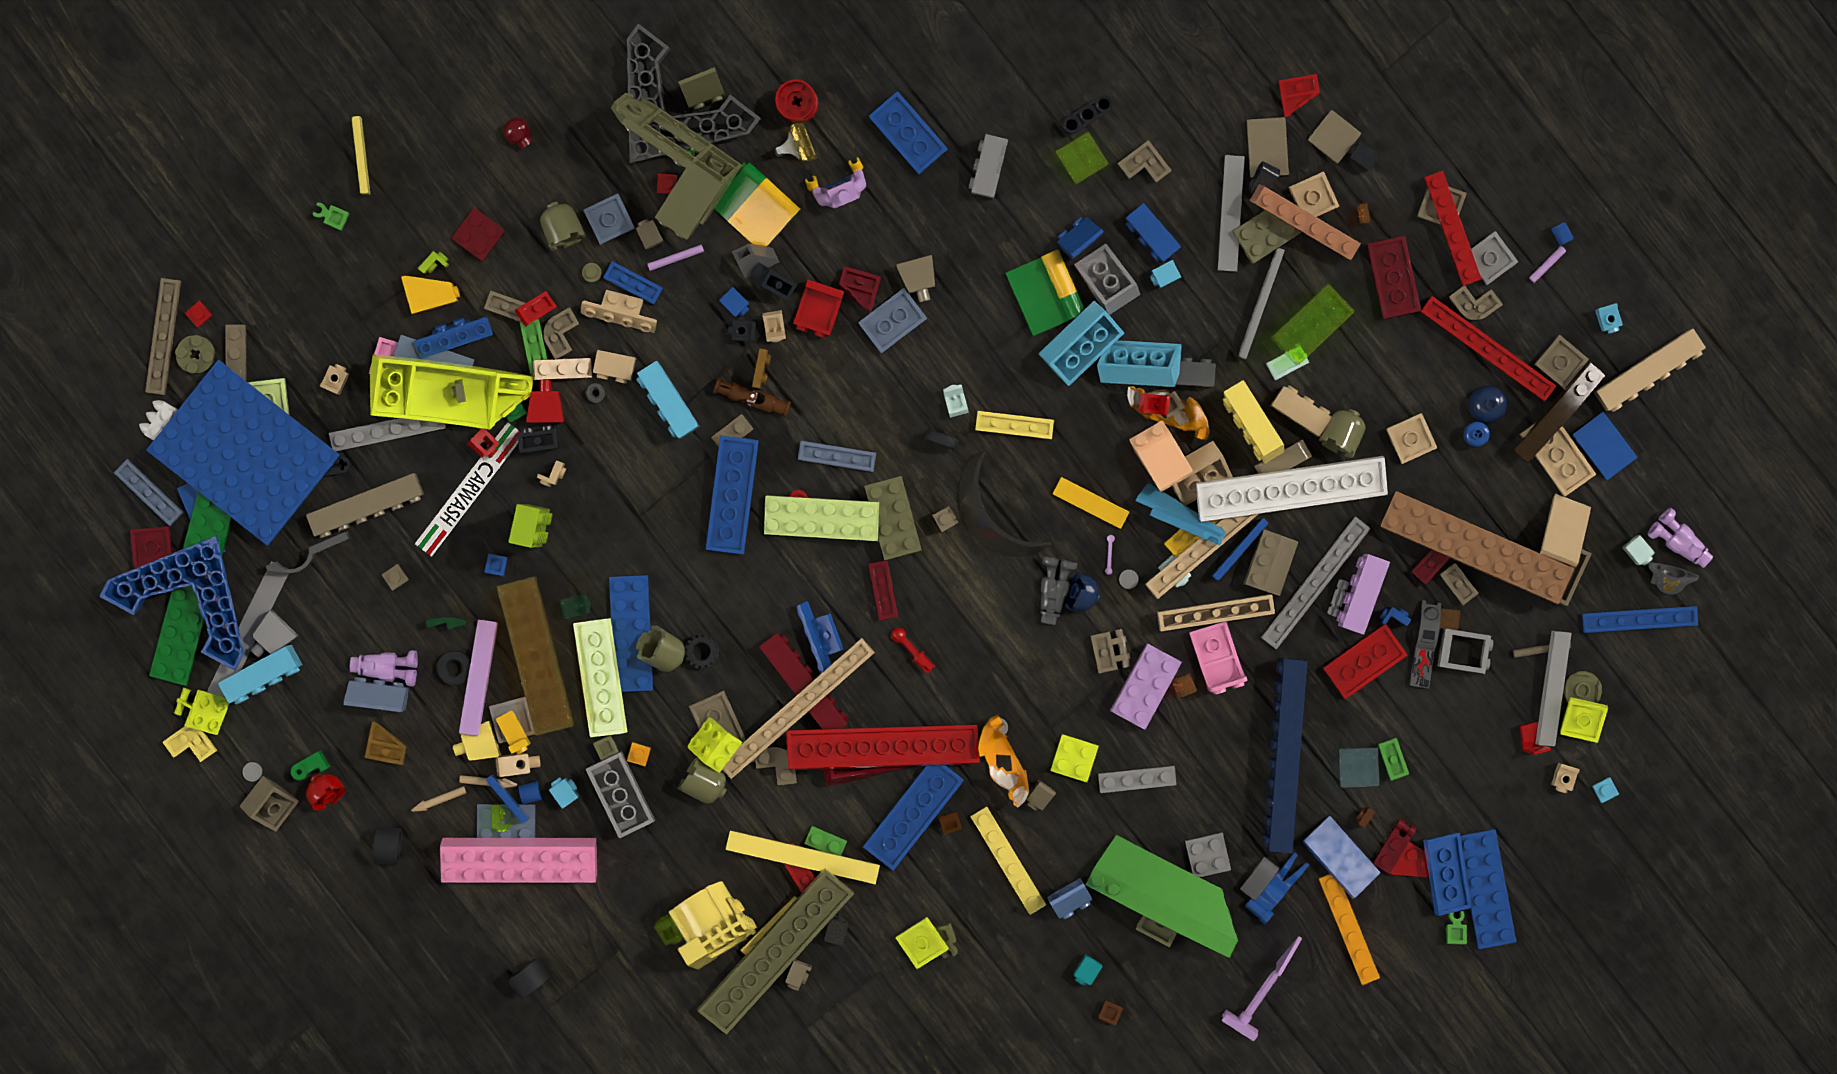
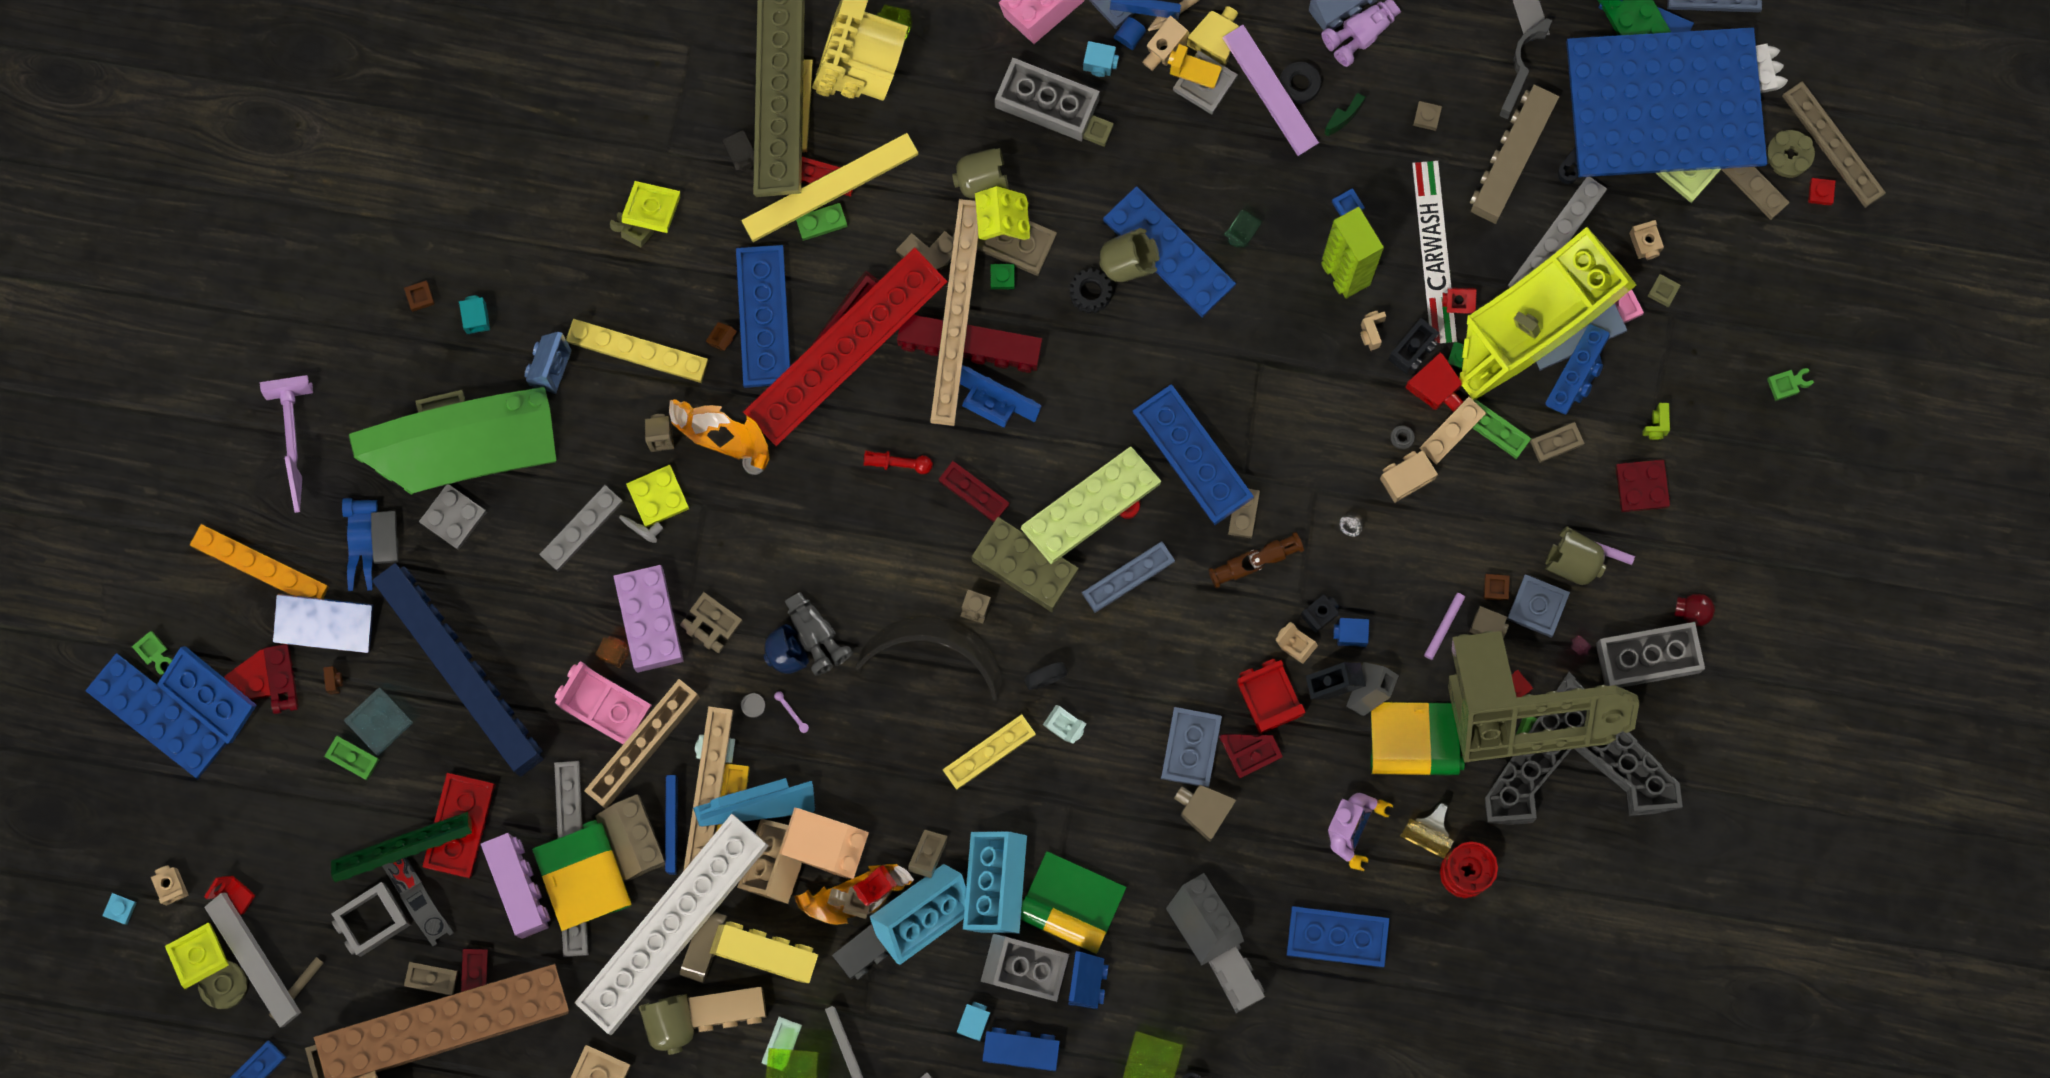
camera: 145 degrees right, 10 degrees down
light yellow tile [352,116,370,195] -> none
yellow slope [401,276,460,315] -> none
clear yellow brick [497,576,575,736] -> none
red plate [515,291,557,327] -> none
dark tan plate [544,307,579,360] -> none
yellowish green plate [573,618,627,737] -> none
tan bracket [581,290,657,333] -> none
olive plate [582,263,601,282] -> none
blue tile [603,261,663,305] -> none
light orange plate [627,742,651,766] -> none
medium azure brick [637,361,700,439] -> none
olive slope [679,67,725,111] -> none
pearl gold plate [752,349,771,389] -> none
dark tan brick [785,959,812,990] -> none
yellow tile [1053,477,1129,529] -> none
light grey axle [1328,580,1349,617] -> none
blue bracket [1379,607,1411,626] -> none
clear orange tile [1440,609,1460,629] -> none
none -> dark green plate [331,812,472,883]
none -> yellow door [532,820,632,931]
none -> light grey bar [619,515,663,543]
none -> dark tan plate [908,830,947,878]
none -> green plate [991,264,1014,289]
none -> dark grey slope [1166,873,1244,965]
none -> clear smoke tile [1339,512,1365,537]
none -> reddish brown plate [1483,574,1510,601]
none -> clear pink plate [1570,634,1592,656]
none -> lavender piece [1596,542,1635,565]
none -> light grey brick [1596,622,1705,688]
none -> olive plate [1648,274,1681,307]

